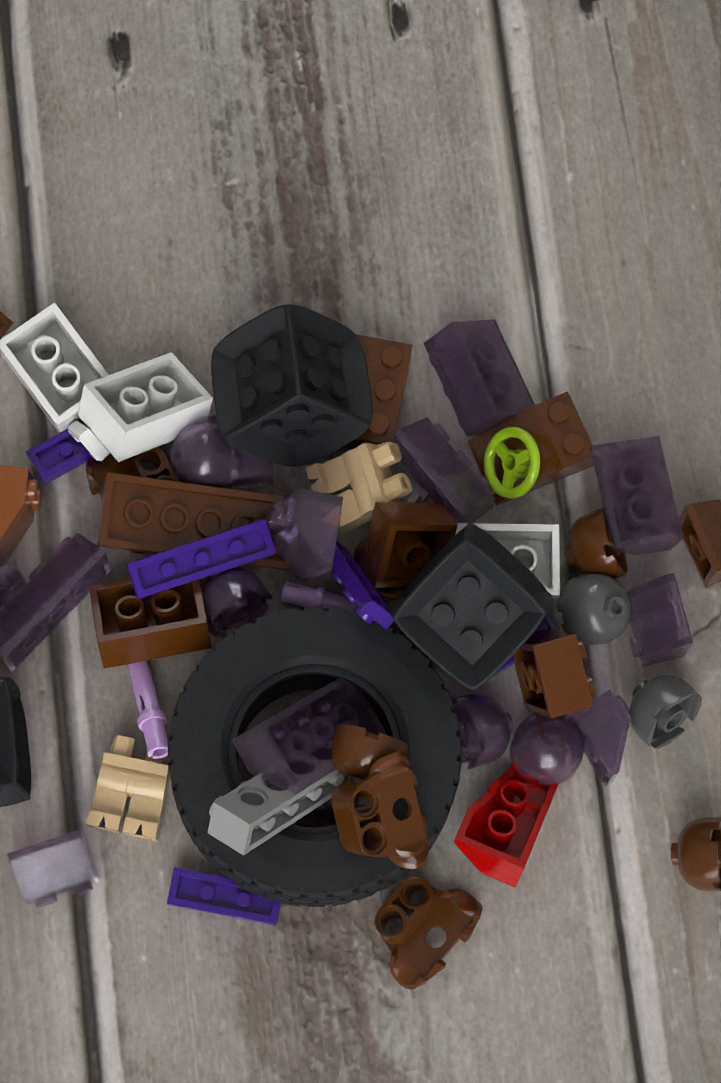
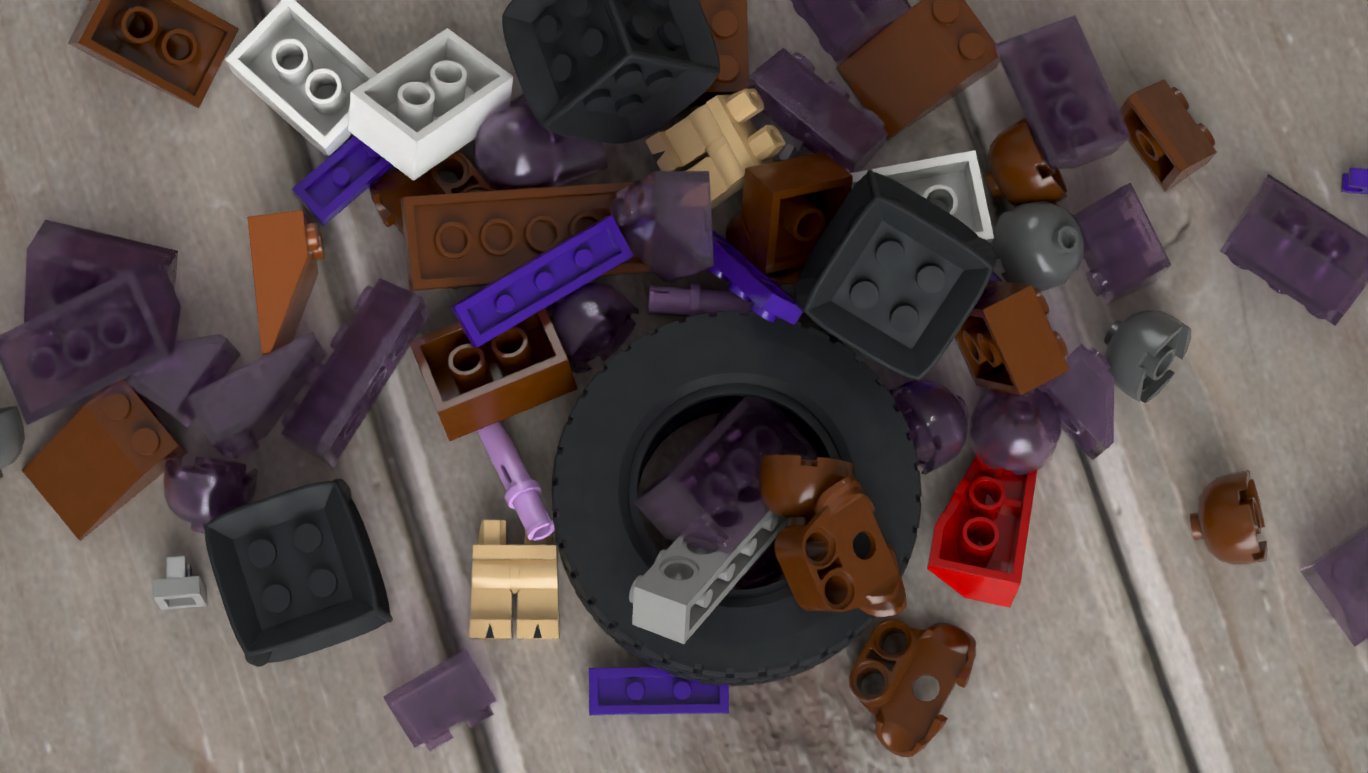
camera: 15 degrees left, 5 degrees up
white tile [67,420,110,461] -> none
lime piece [484,427,540,499] -> none

